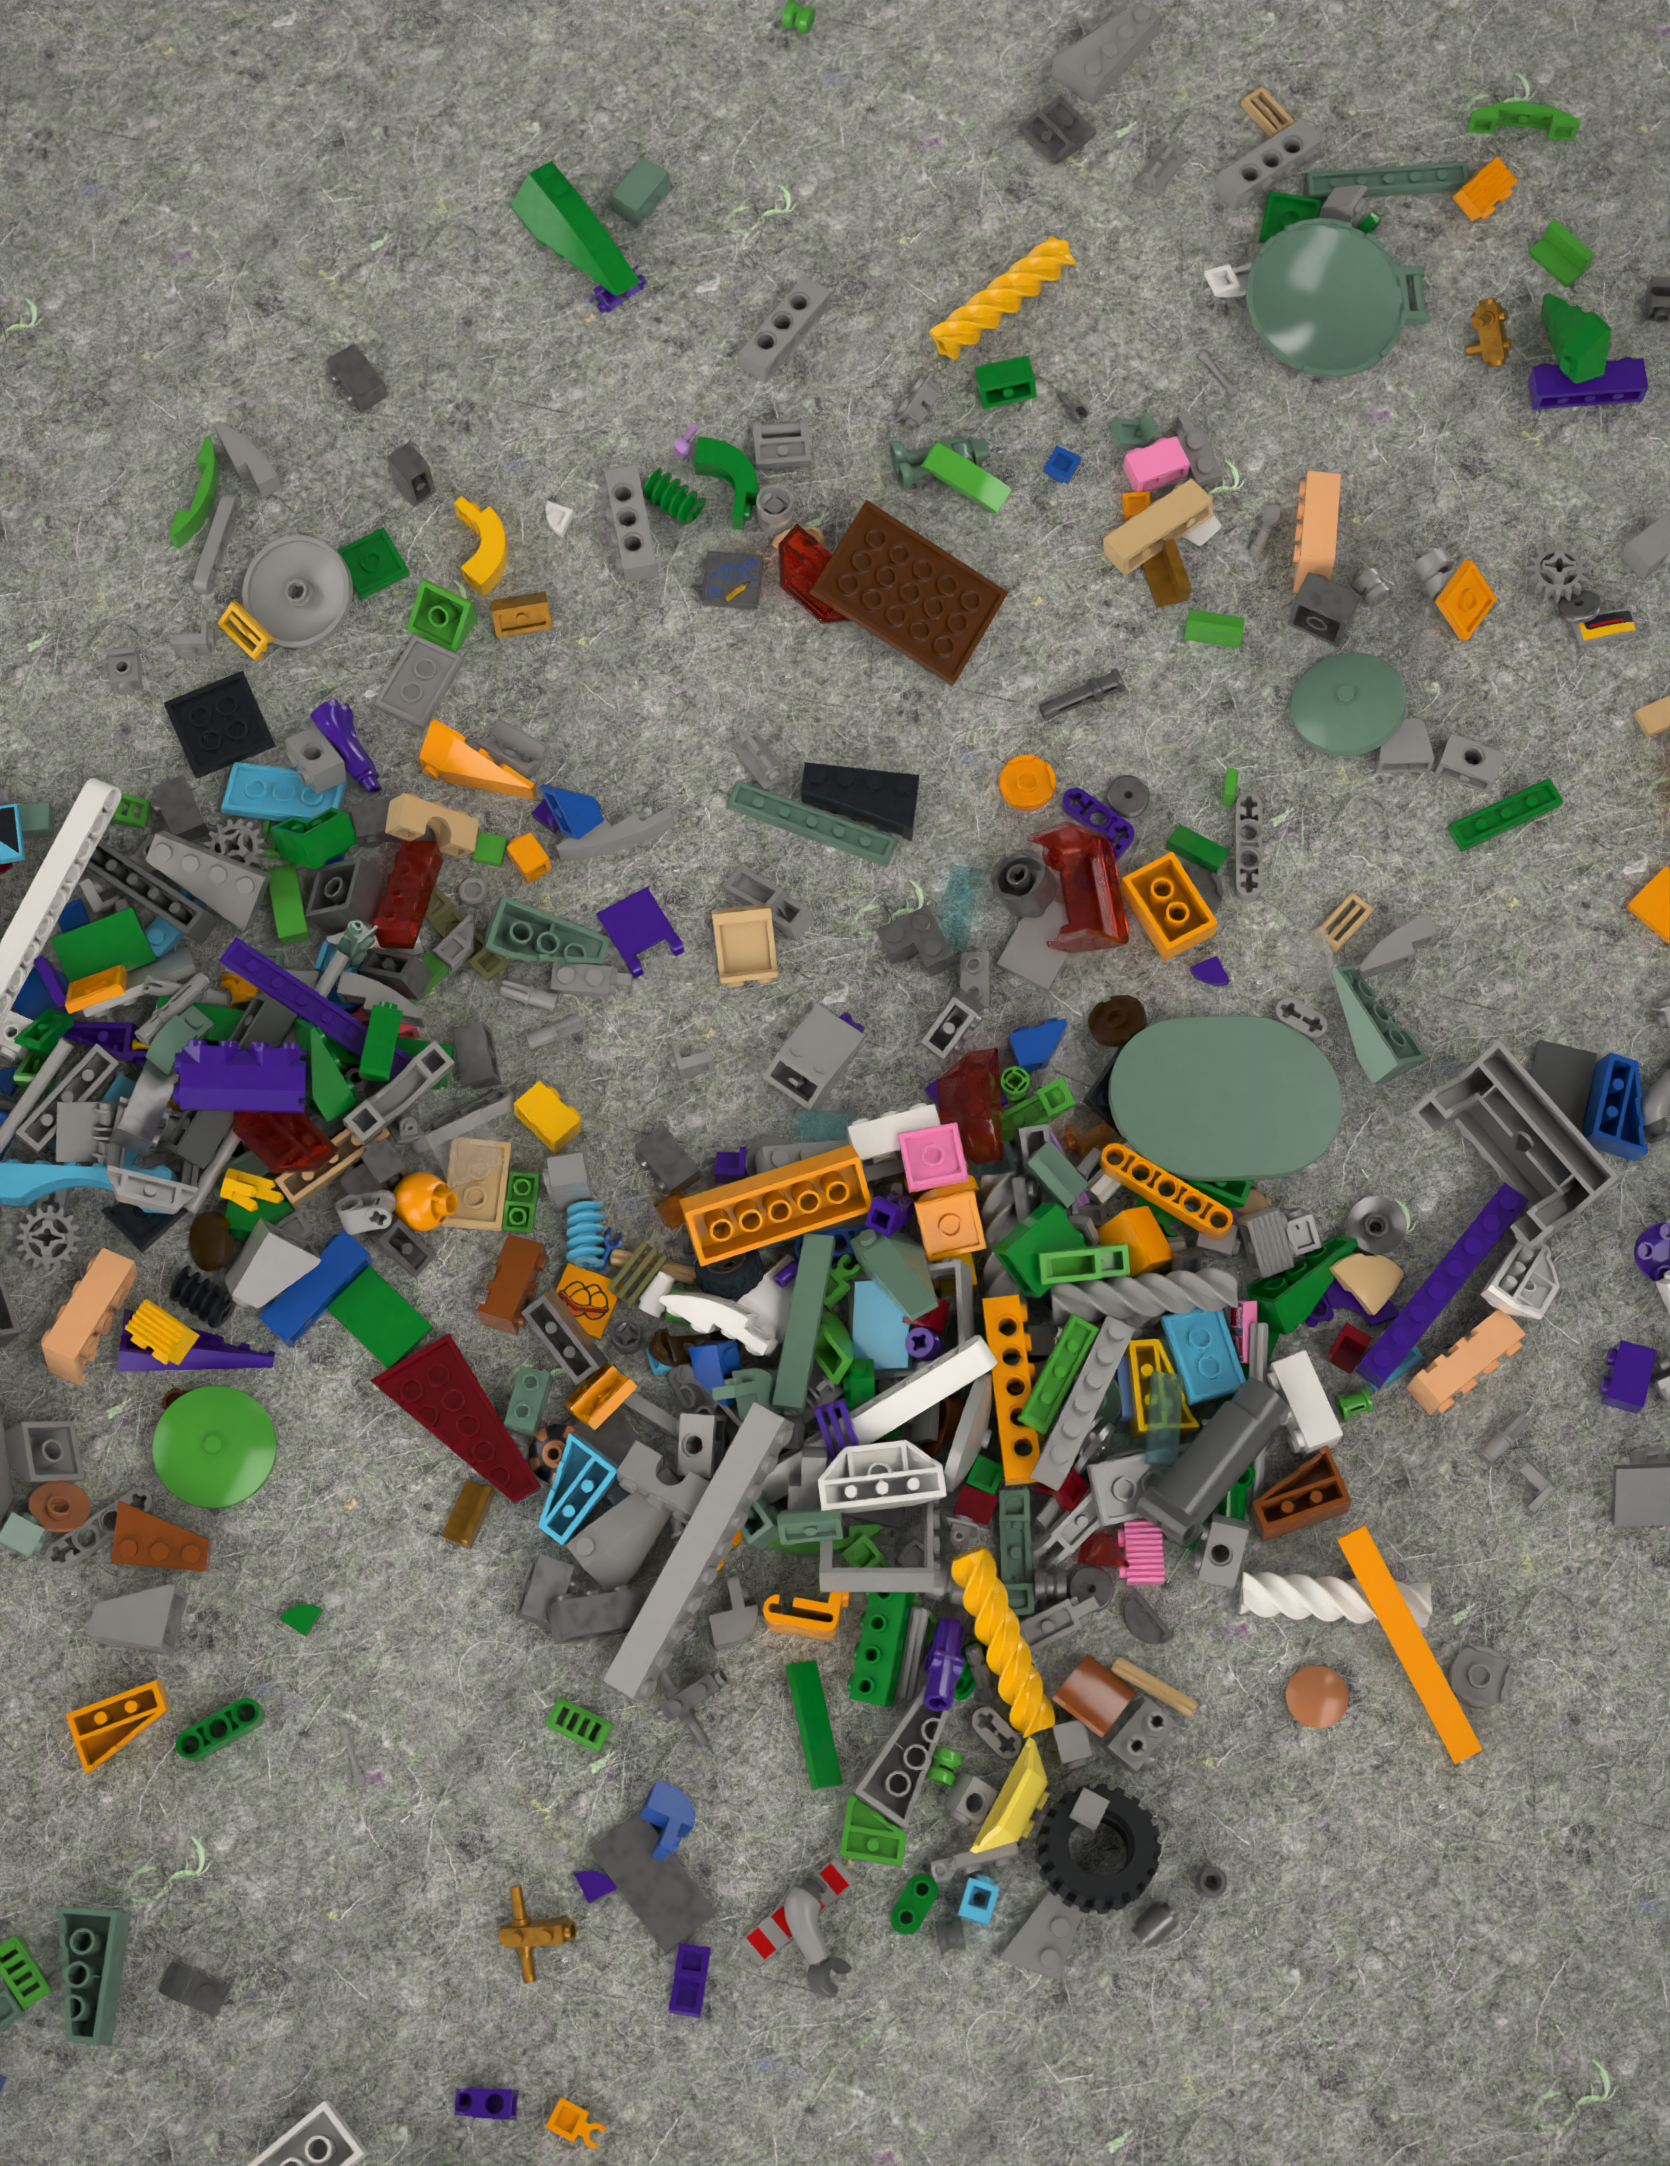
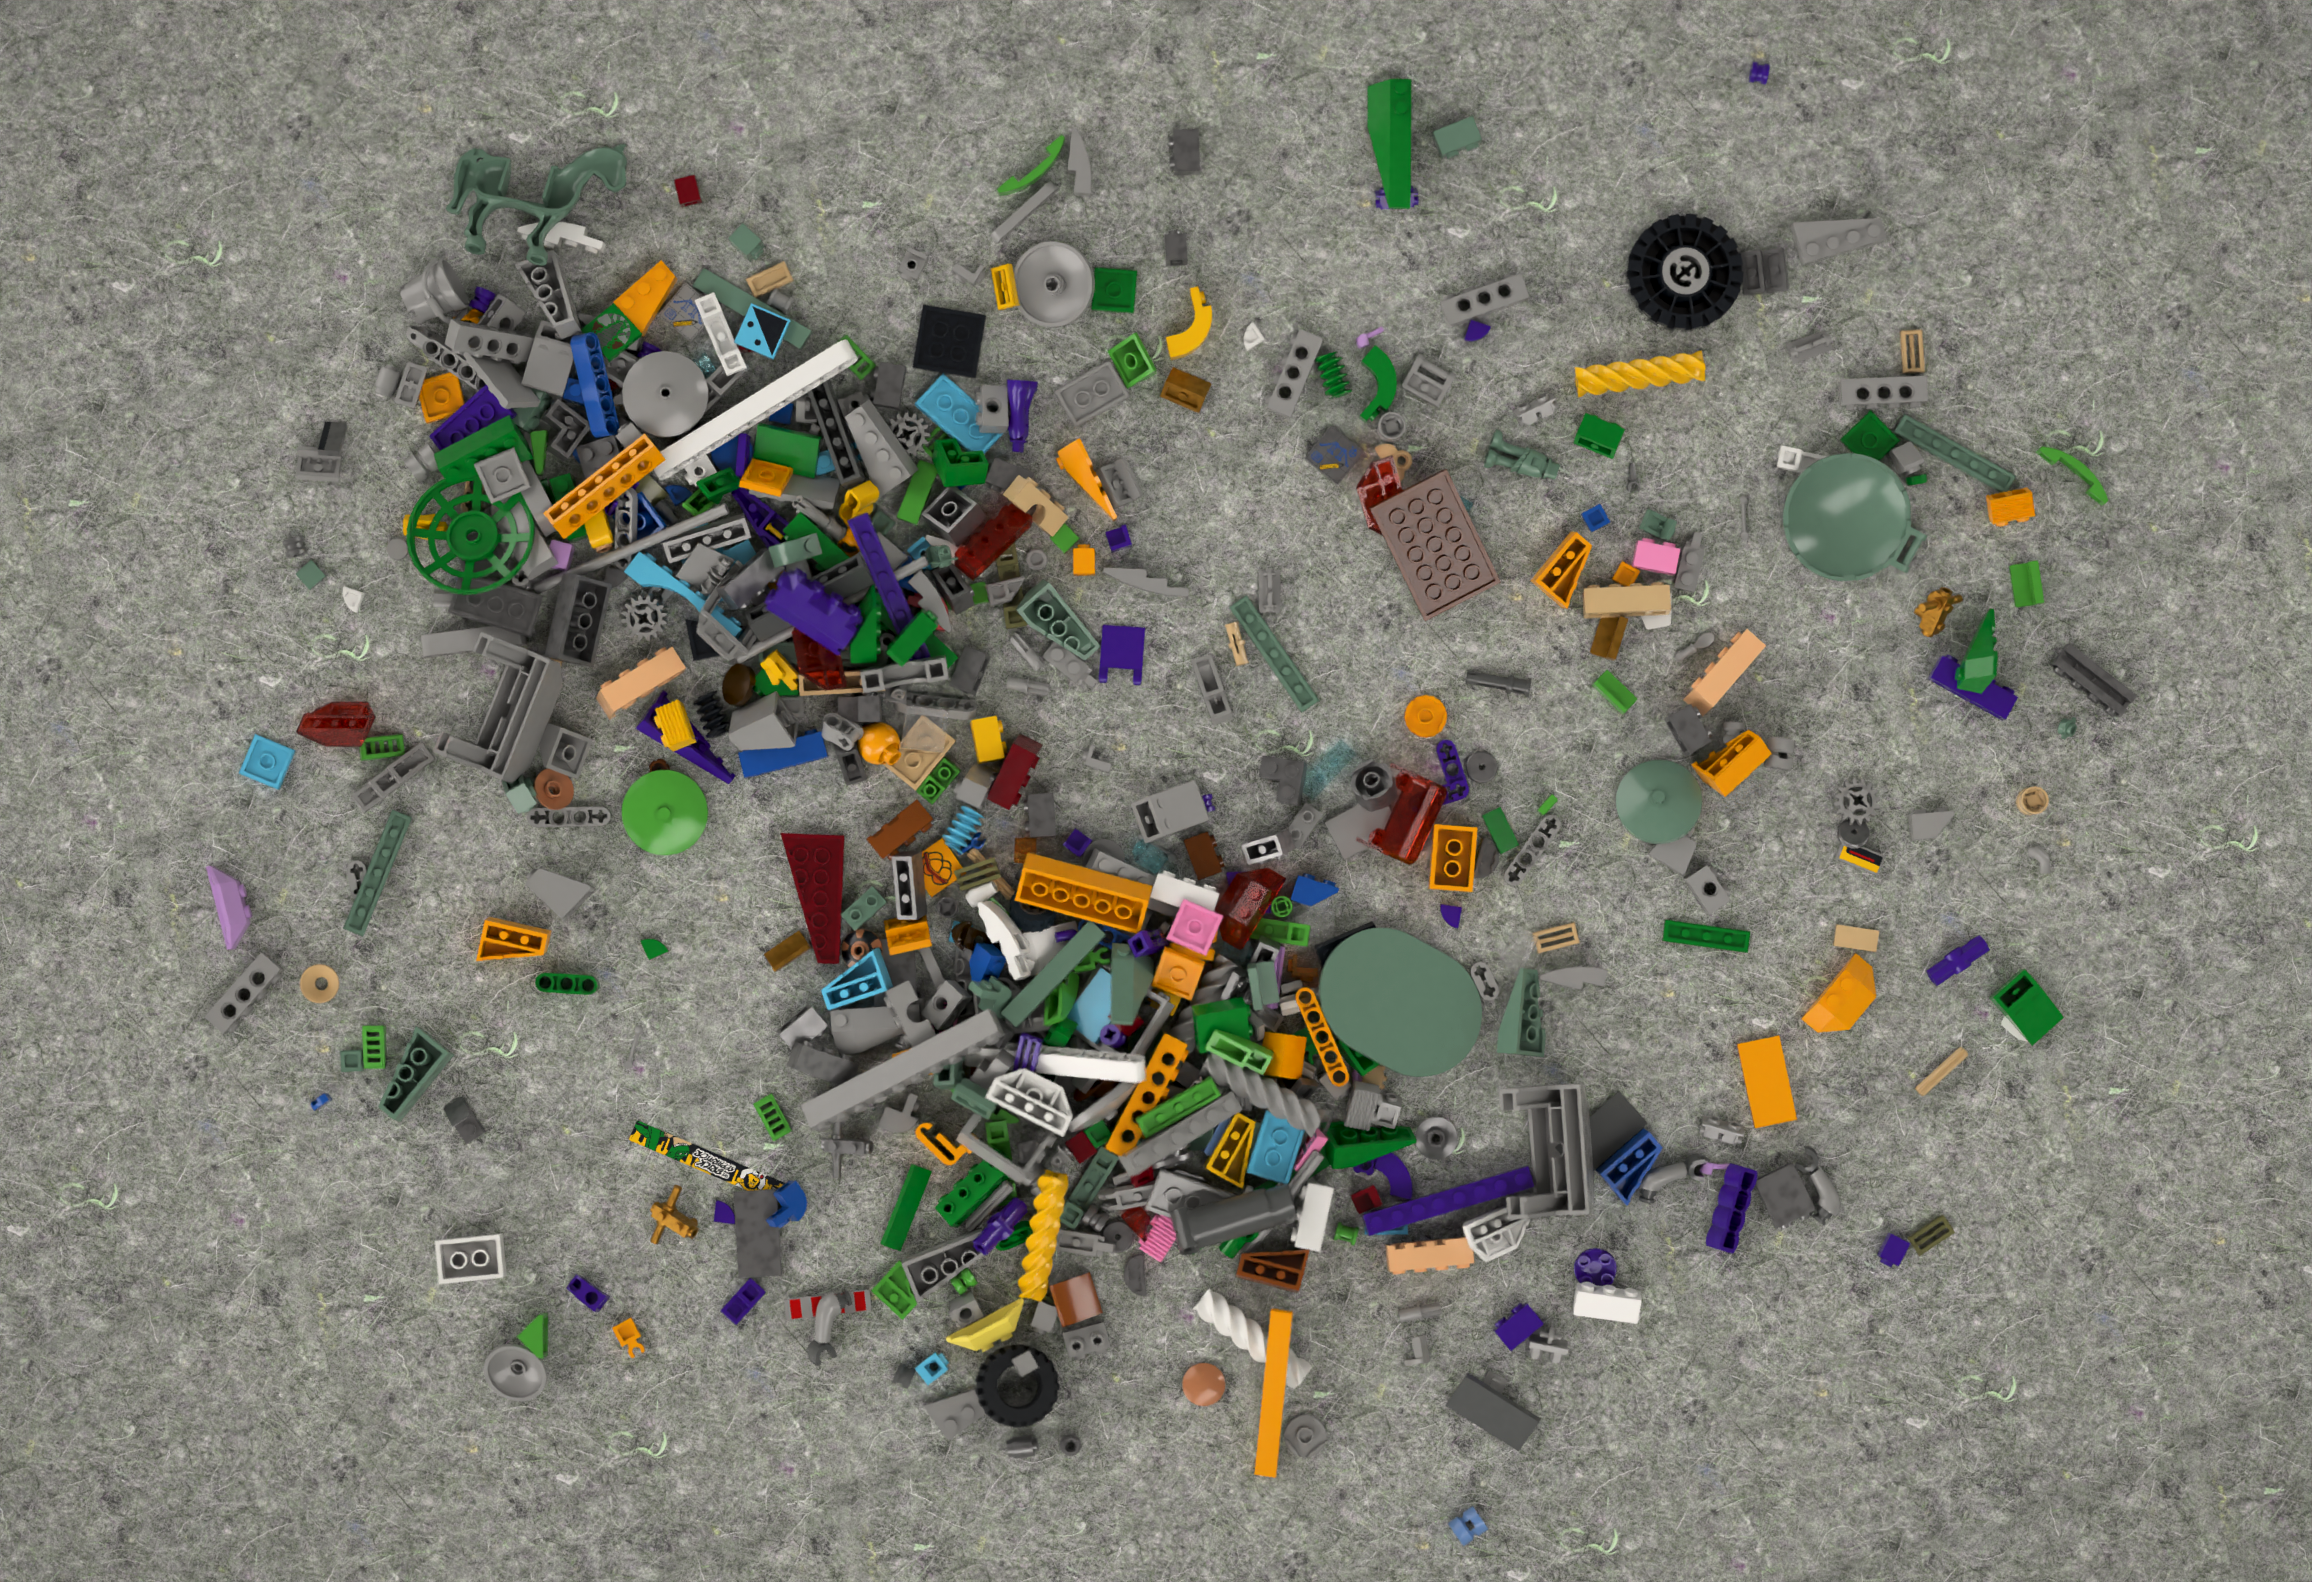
camera: 30 degrees right, 15 degrees up
dark orange wedge [111,1501,212,1572] -> none
light grey pin [135,972,212,1046] -> none
green tile [326,1266,434,1369] -> none
blue slope [539,784,604,840] -> none
tan panel [712,903,779,987] -> none
bright green wheel [781,0,816,34] -> none
black wedge [801,762,919,841] -> none
green plate [890,1873,938,1935] -> none
bright green slope [921,442,1012,513] -> none
light grey hinge [931,1842,1019,1883] -> none
flat silver axle [965,1643,997,1701] -> none
light grey beam [971,1707,1022,1761] -> none
dark brown tile [1088,995,1147,1047] -> none
tan axle [1111,1657,1198,1717] -> none
clear light blue tile [1145,1371,1183,1467] -> none
light grey brick [1193,1513,1249,1589] -> none
tan brick [1329,1253,1404,1316] -> none
light orange tile [1434,559,1497,641] -> none
none -> sticker [629,1120,785,1204]
none -> yellow brick [839,480,879,526]
none -> dark red wedge [986,734,1043,810]
none -> reddish brown brick [1183,831,1225,881]
none -> tan pin [1225,622,1249,666]
none -> dark purple tile [1464,320,1491,342]
none -> light orange wedge [1530,532,1592,609]
none -> black wheel [1625,213,1744,332]
none -> light orange wedge [1691,730,1772,797]

